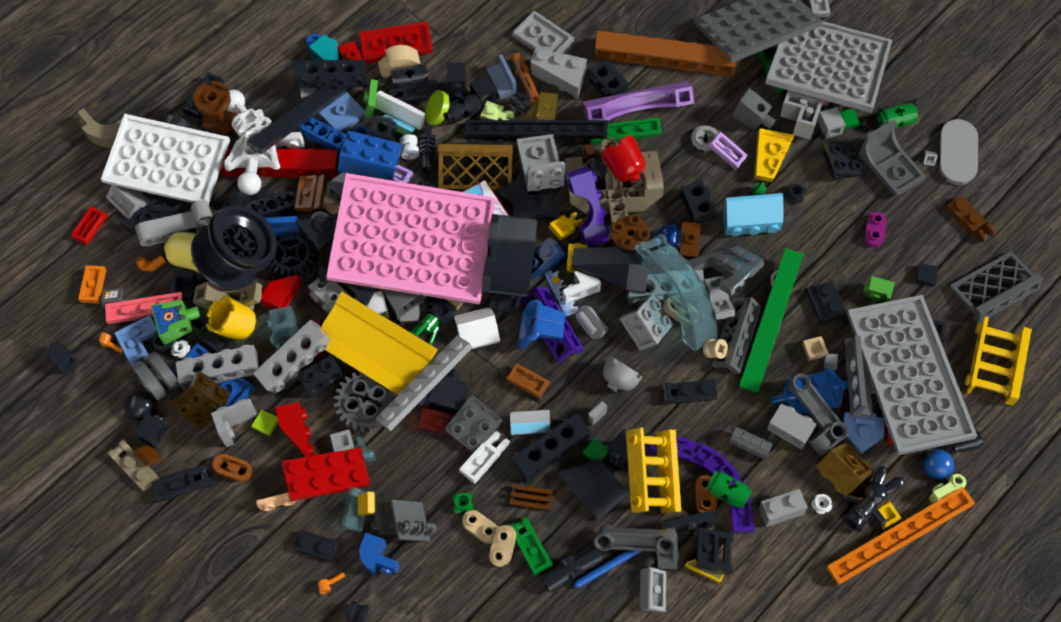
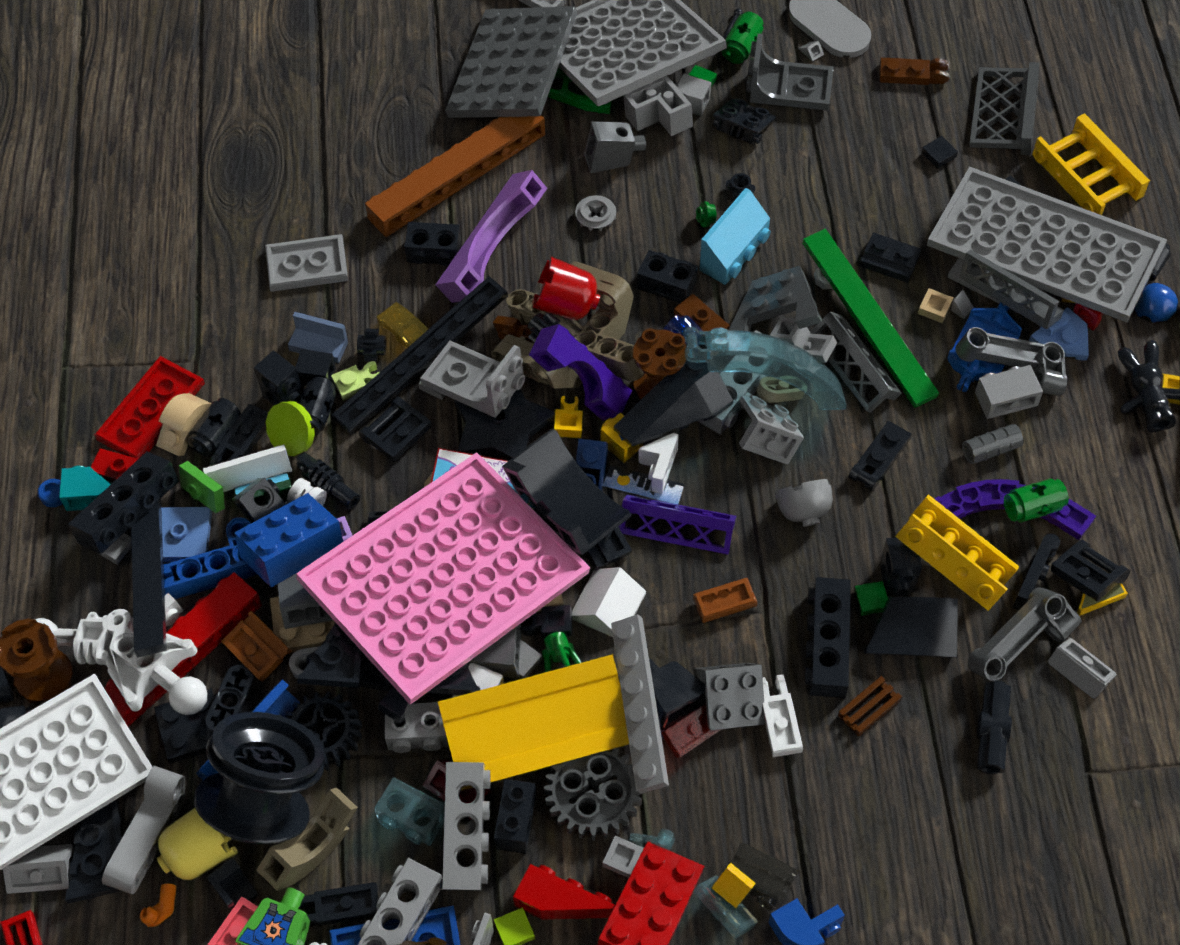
camera: 50 degrees left, 5 degrees down
yellow cylinder [206,295,256,341] -> none
red slope [261,275,302,315] -> none
dark grey hinge [391,500,436,541] -> none
pearl gold fence [438,144,513,190] -> none
green plate [452,492,474,514] -> none
tan plate [462,510,498,544] -> none
tan plate [489,525,516,567] -> none
green plate [509,516,553,576] -> none
slope [510,410,550,436] -> none
dark orange pin [511,53,540,103] -> none
blue piece [518,300,565,349] -> none
light grey wedge [531,48,587,100] -> none
blue bar [573,550,642,588] -> none
light grey piece [576,306,608,339] -> none
light grey tile [588,401,607,425] -> none
green tile [590,117,662,145] -> none
dark orange plate [695,475,717,513] -> none
tan wheel [703,339,728,359] -> none
lavender tile [708,132,748,170] -> none
yellow wing [754,129,795,182] -> none
light grey brick [758,489,808,527] -> none
white plate [812,494,832,514] -> none
pearl gold slope [816,442,875,496] -> none
bright green brick [863,276,895,303] -> none
magenta plate [864,212,887,248] -> none

